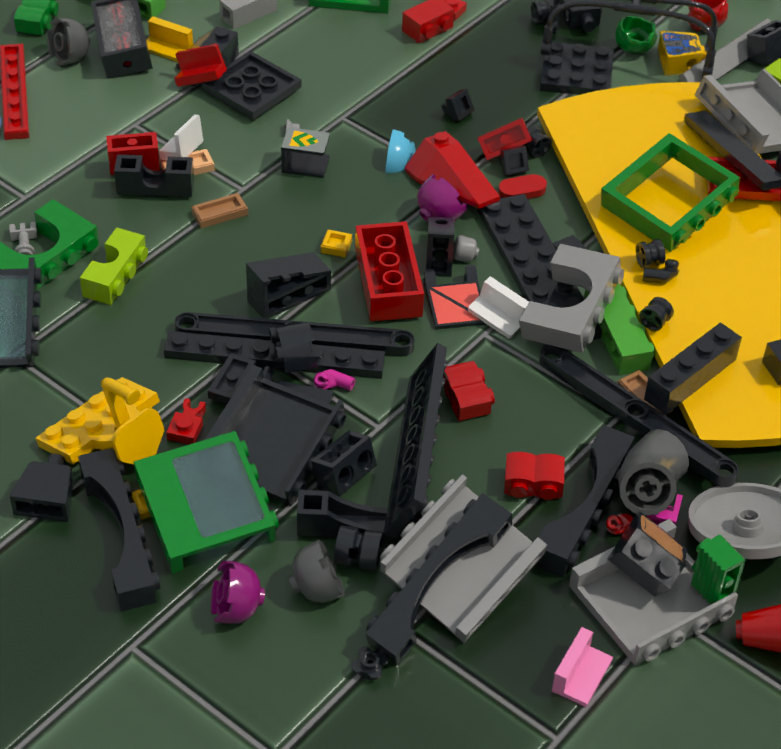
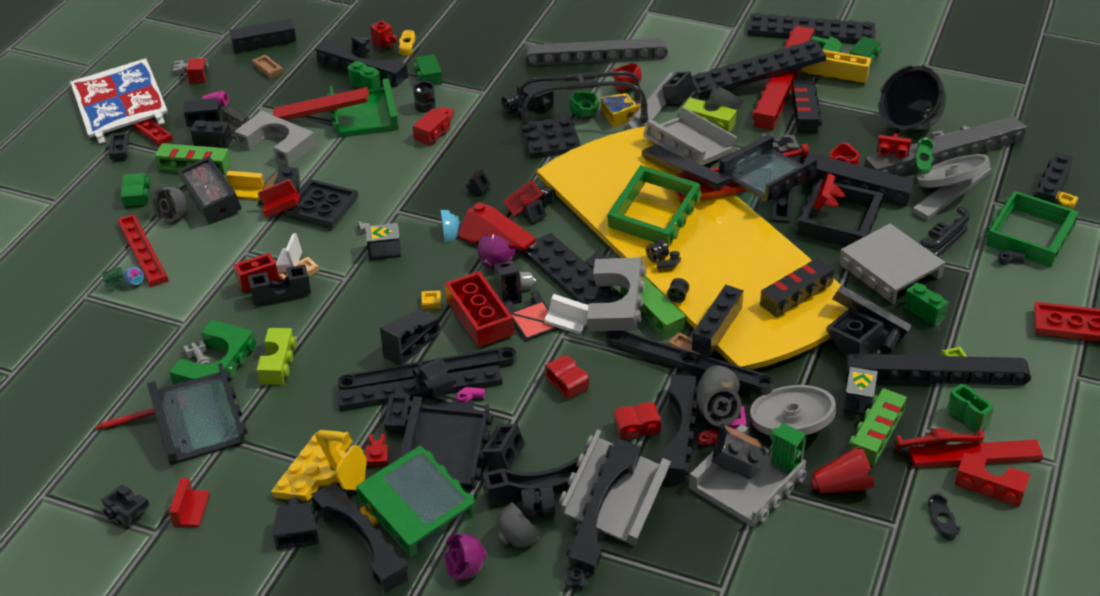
camera: 15 degrees left, 5 degrees down
medium nougat tile [191,193,248,229] -> none
black plate [383,343,448,539] -> none
red tile [498,174,547,199] -> none
bright pink panel [552,627,613,707] -> none

